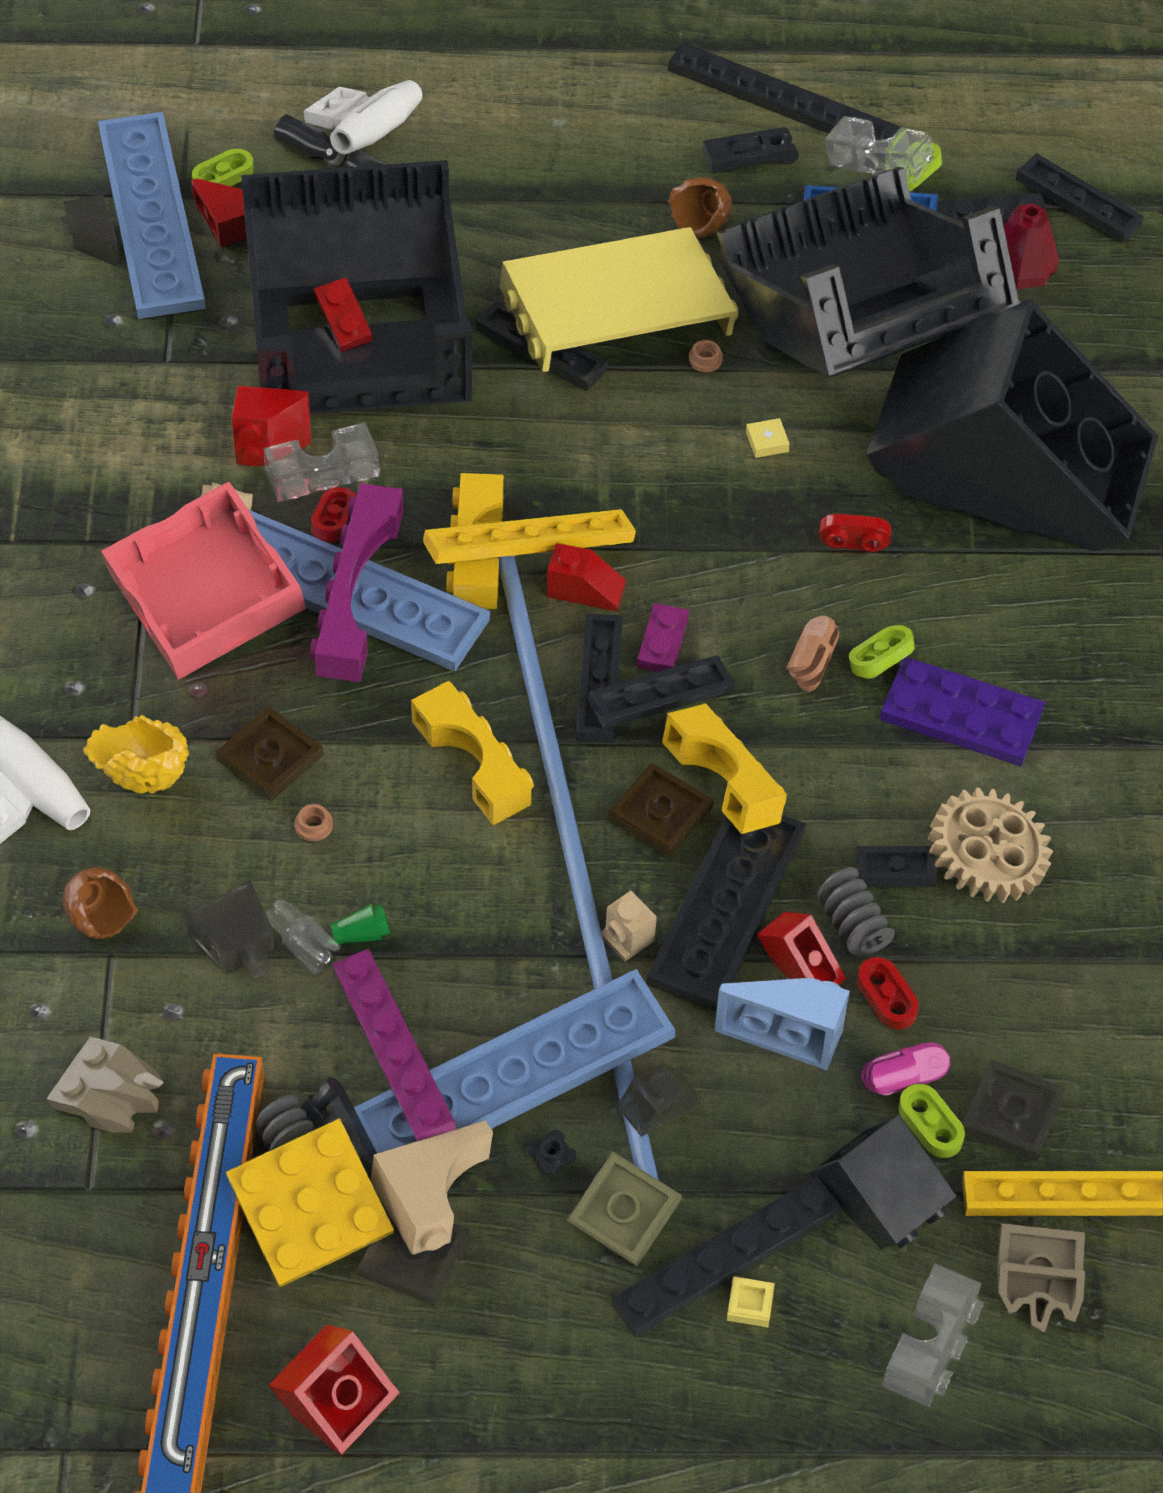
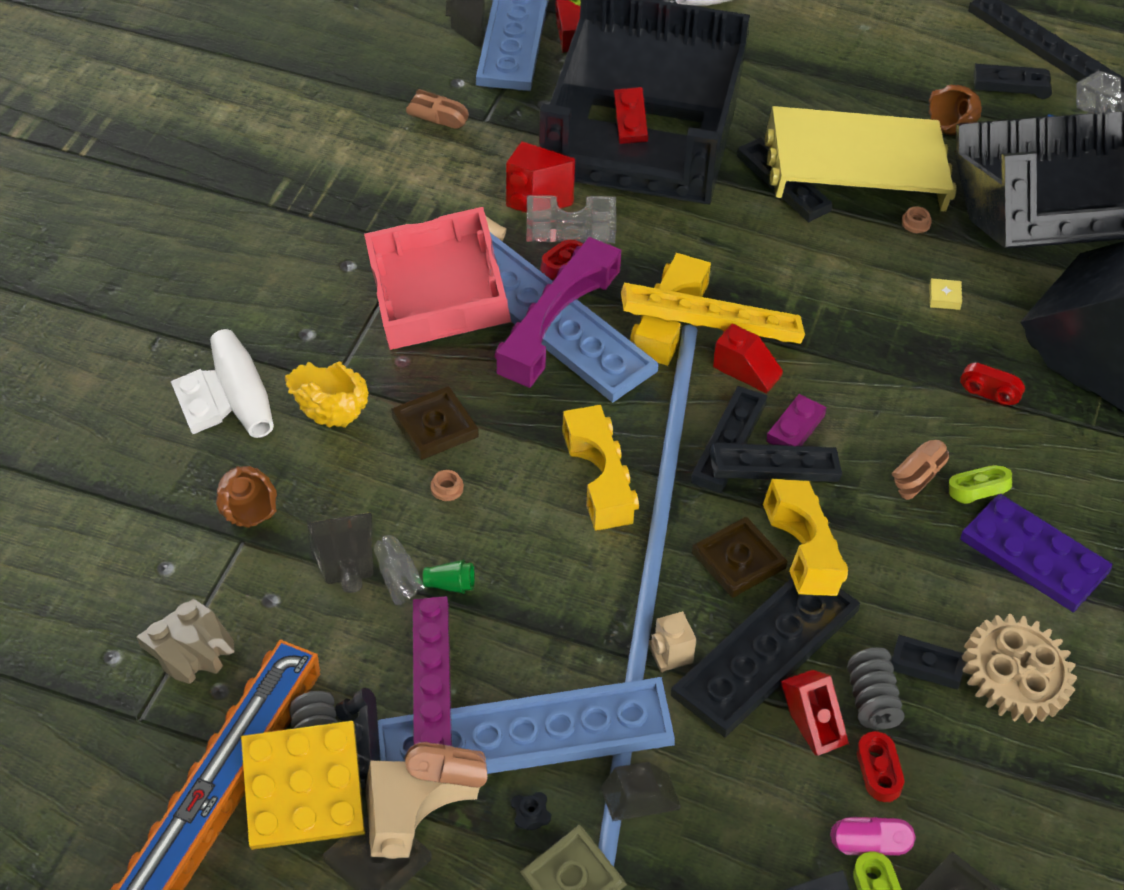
camera: 20 degrees right, 5 degrees down
light blue slope [714,978,850,1070] -> none
none -> nougat arm [405,742,487,788]
none -> nougat arm [406,89,469,128]

